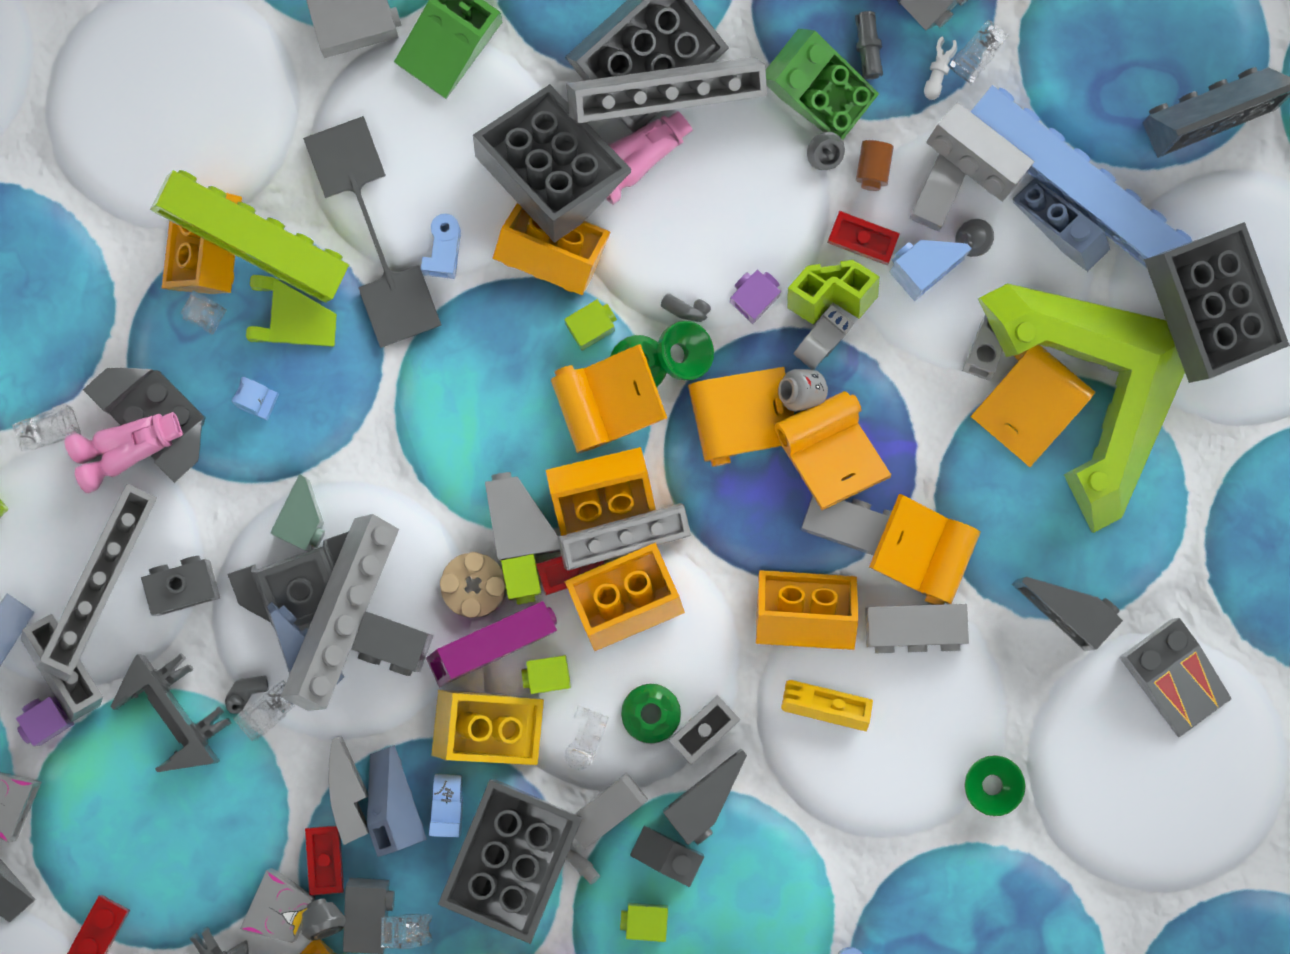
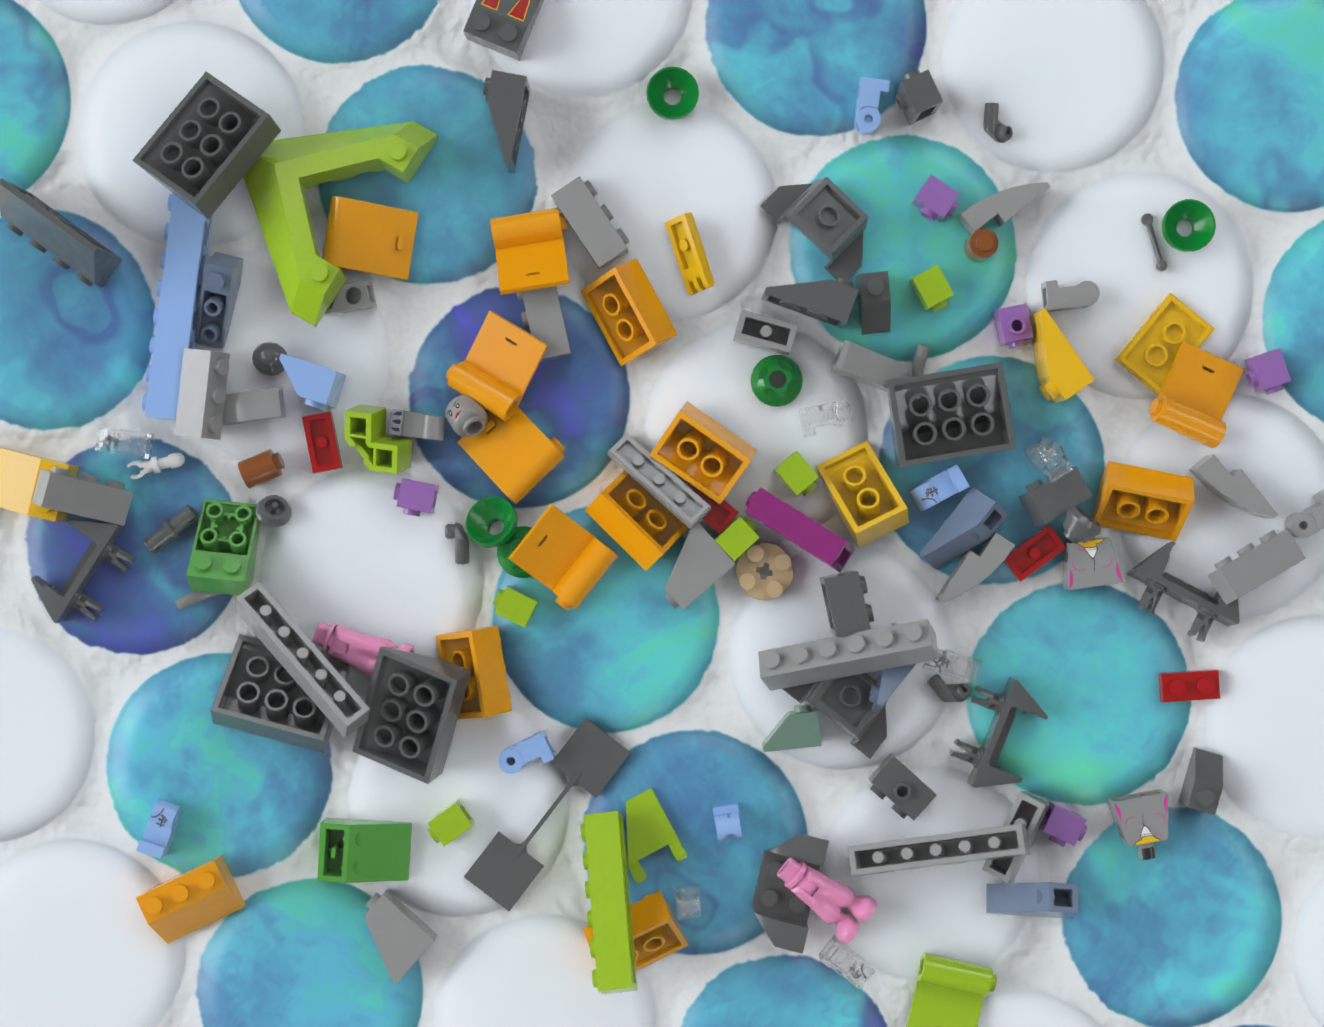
camera: 120 degrees left, 5 degrees up
none -> light grey helmet [174,591,221,611]
none -> lime brick [427,799,475,847]
none -> dark grey piece [760,177,868,280]

